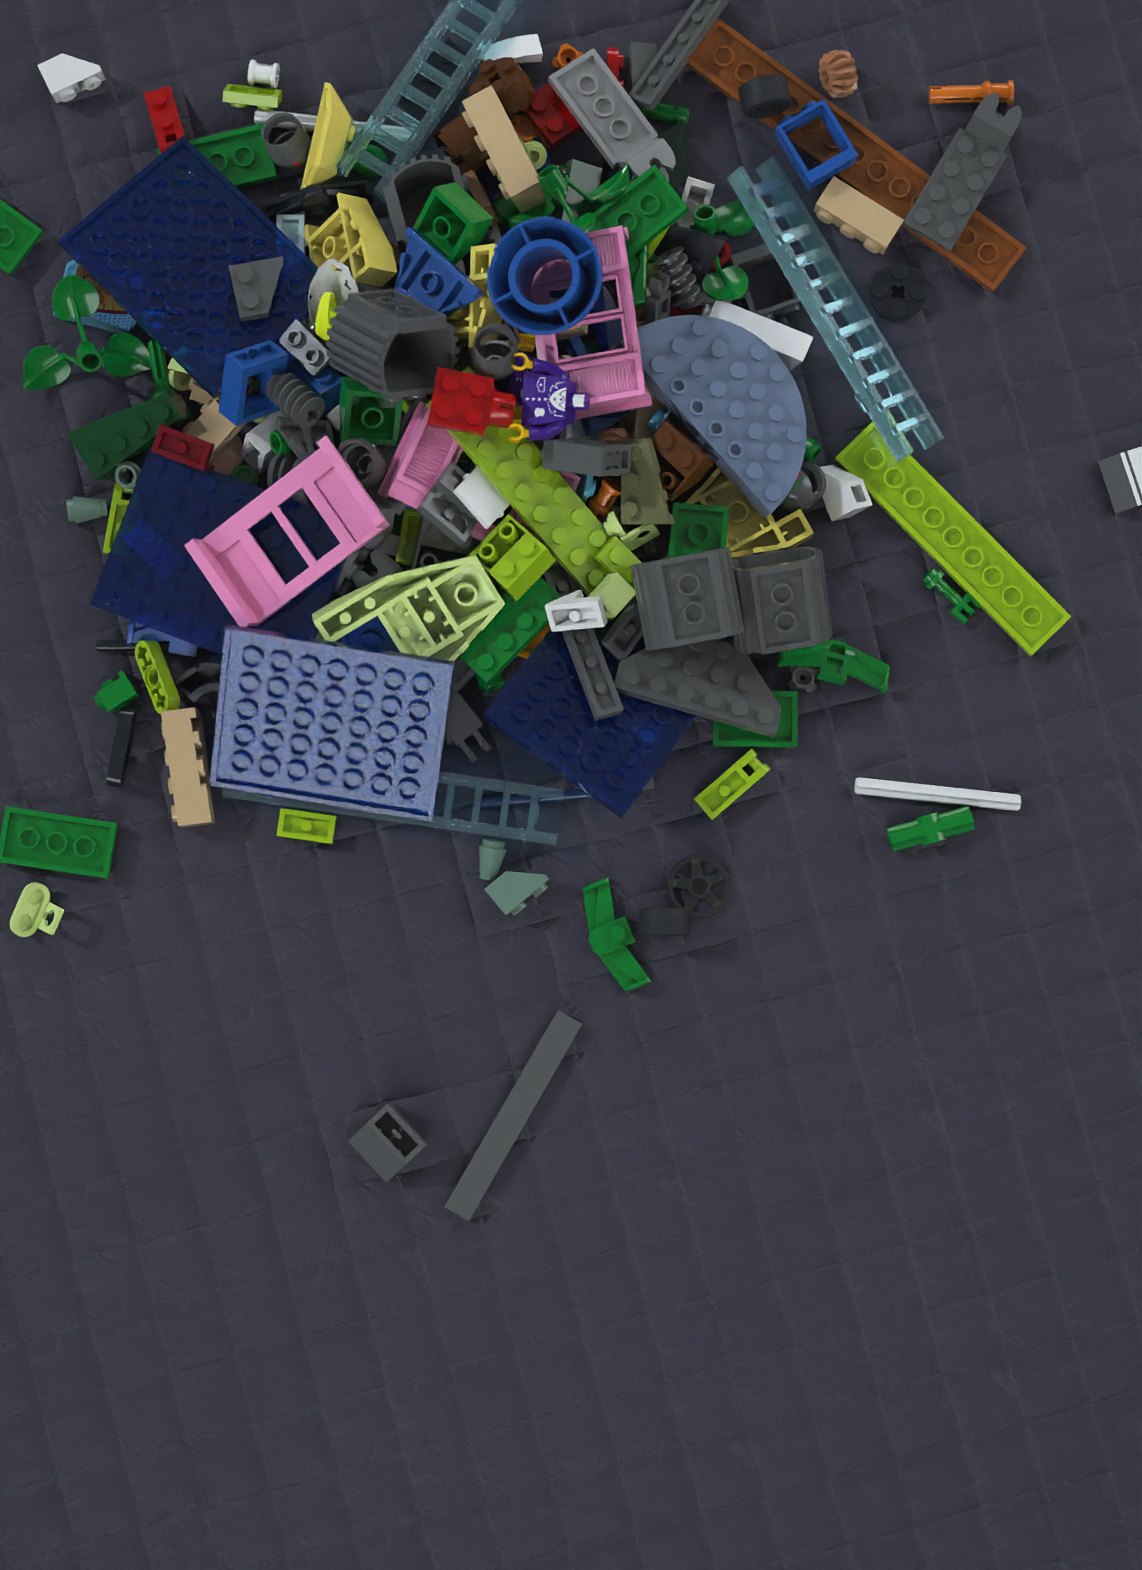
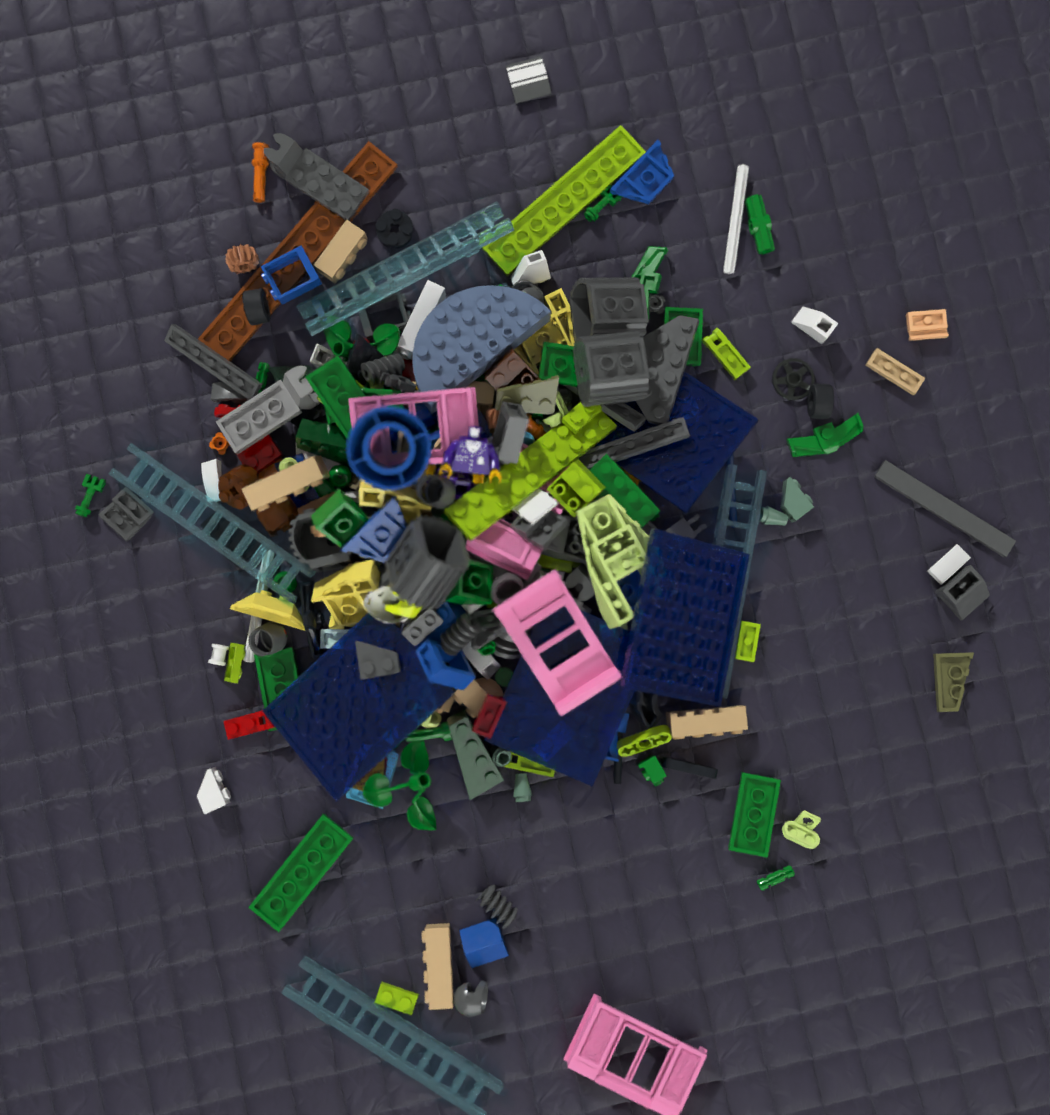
camera: 85 degrees left, 0 degrees up
red plate [427,367,516,437] -> none
green plant [508,164,630,234] -> none
white slope [545,590,608,632] -> none
yellowish green brick [588,572,635,618] -> none
dark azure plate [646,408,671,437] -> none
none -> blue wing [610,140,674,204]
none -> white slope [791,307,838,344]
none -> tan plate [865,348,925,395]
none -> light nougat plate [906,309,949,341]
none -> white slope [927,544,971,585]
none -> olive wing [933,652,974,712]

